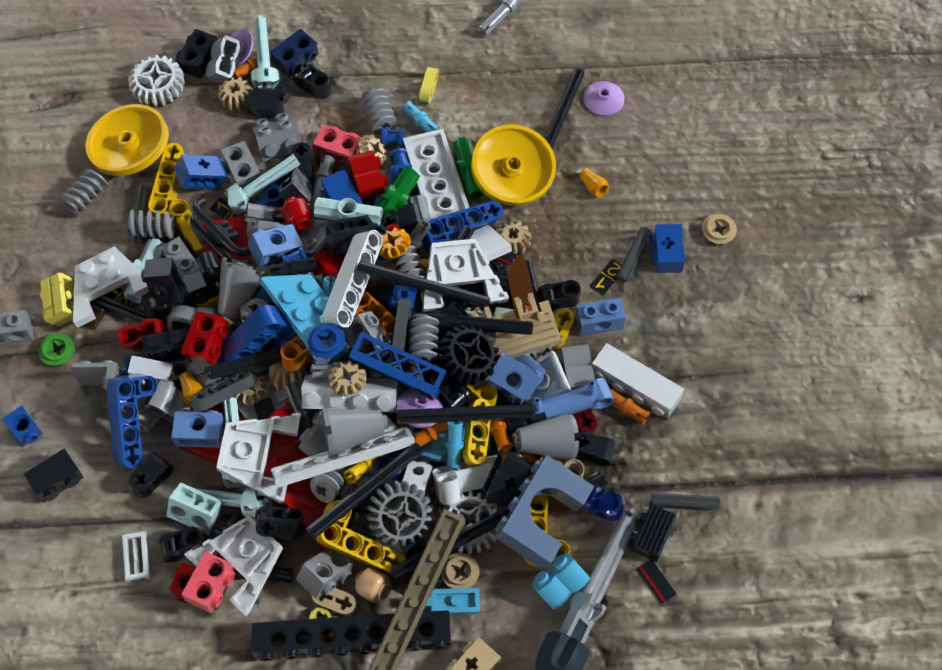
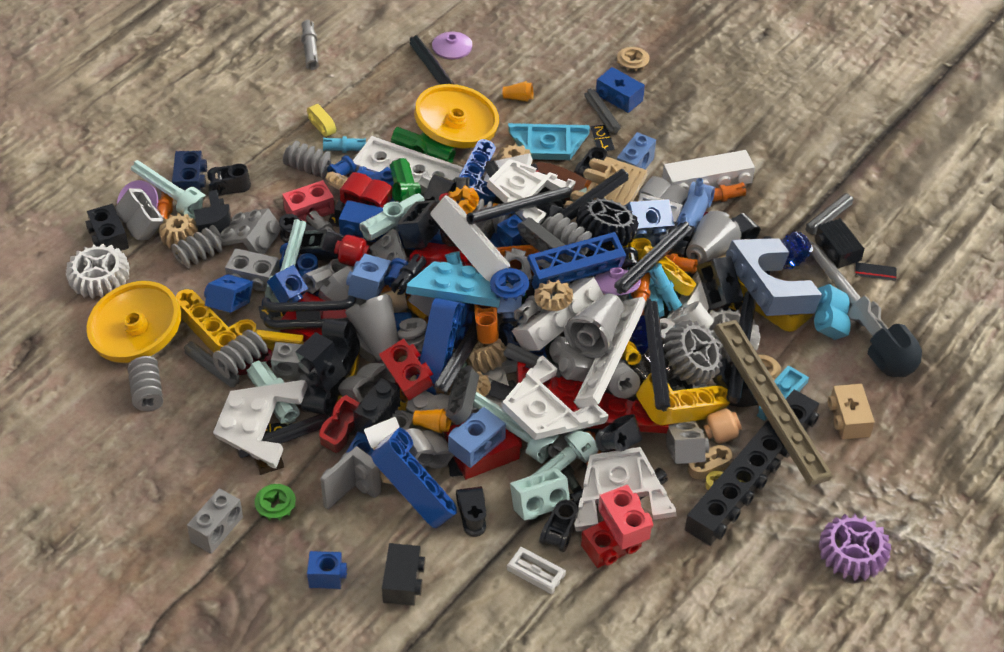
camera: 50 degrees left, 15 degrees down
light yellow brick [40,273,74,327] -> none
none -> light grey piece [171,225,222,269]
none -> blue brick [267,265,308,303]
none -> medium azure wing [508,123,590,160]

